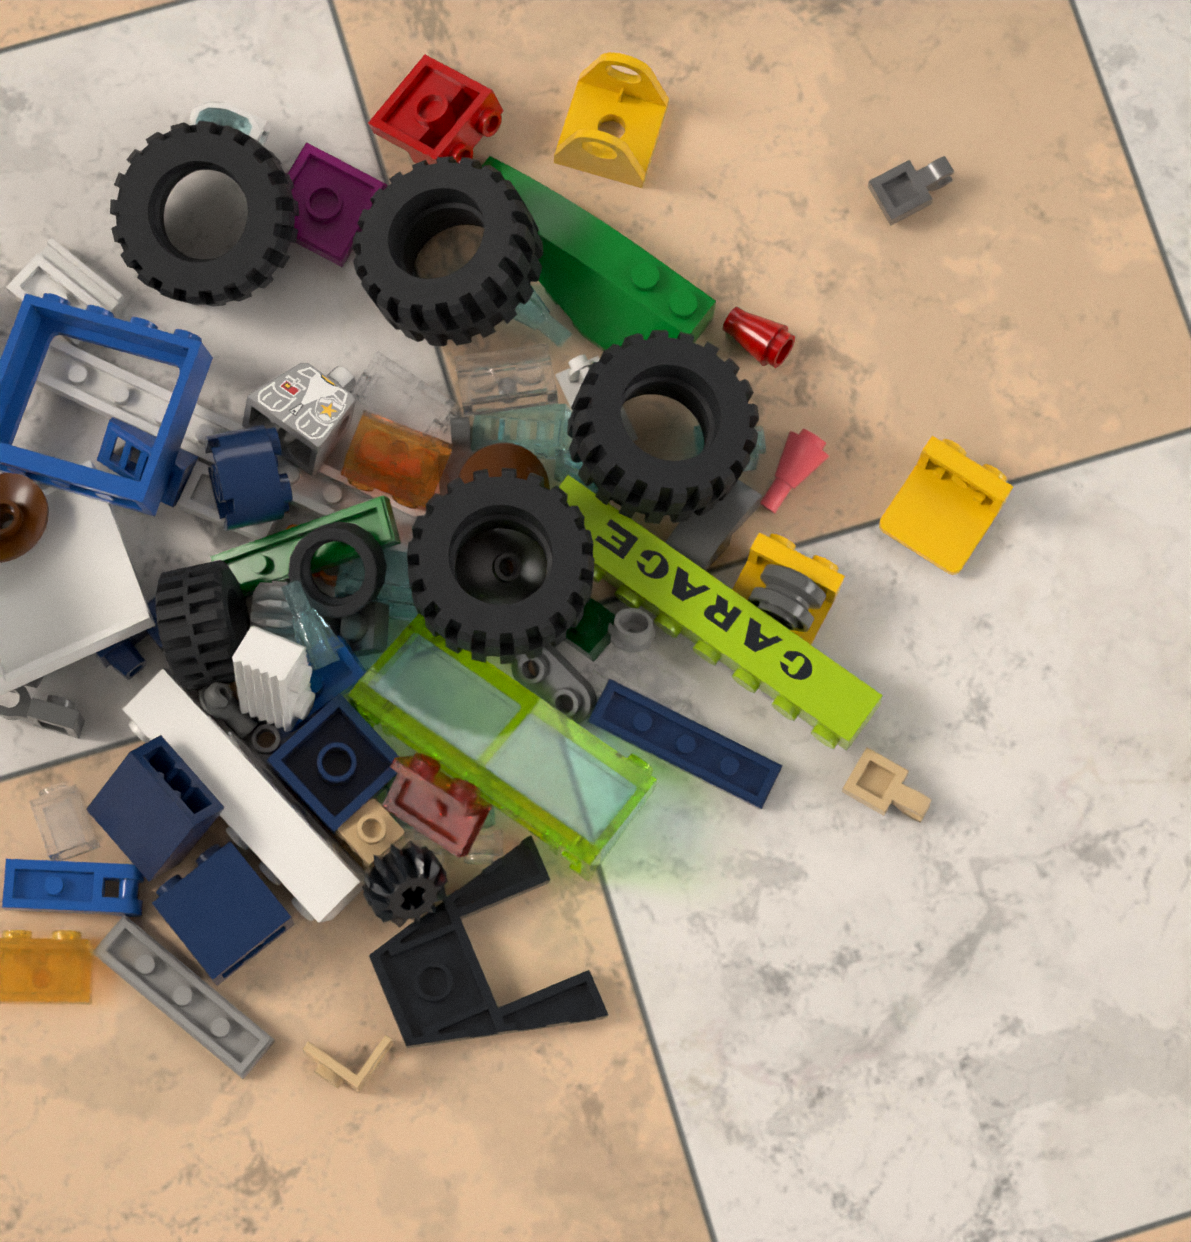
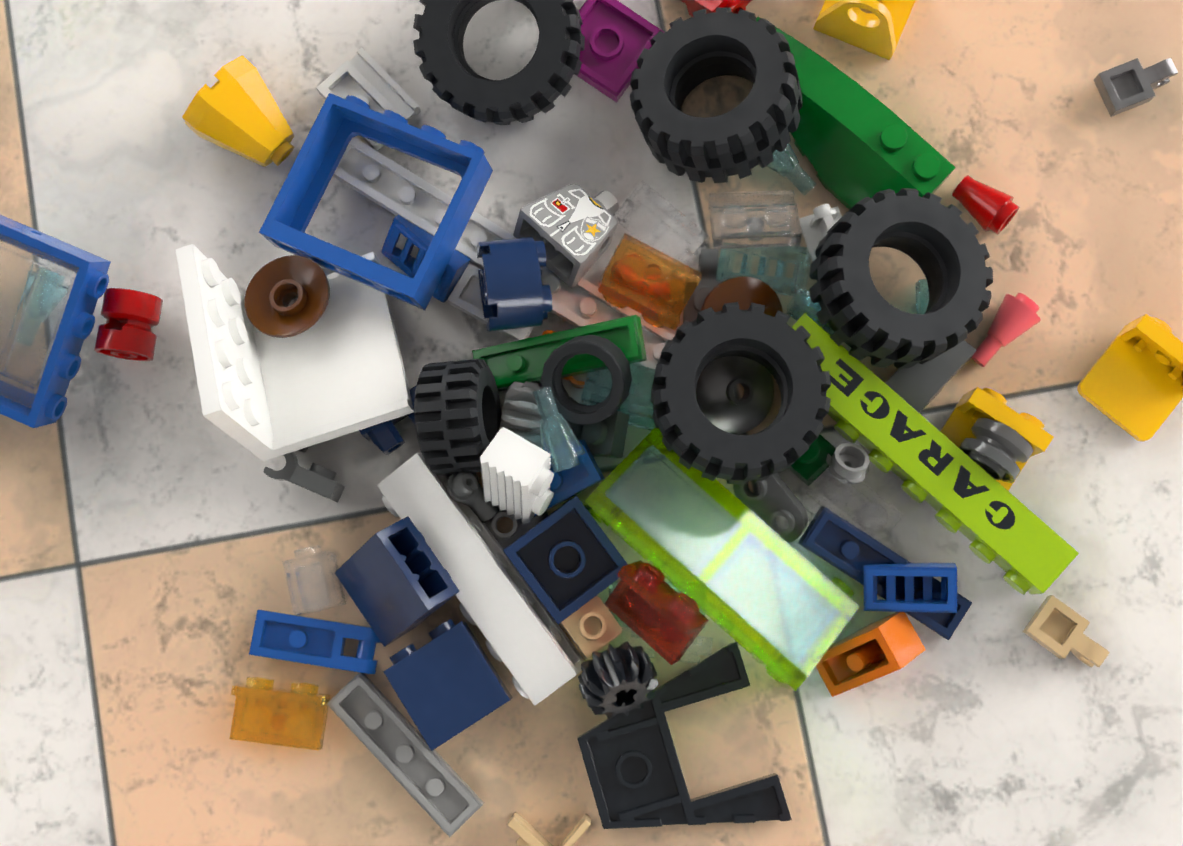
camera: 10 degrees right, 5 degrees up
none -> orange slope [811,612,926,697]
none -> blue slope [863,563,957,613]

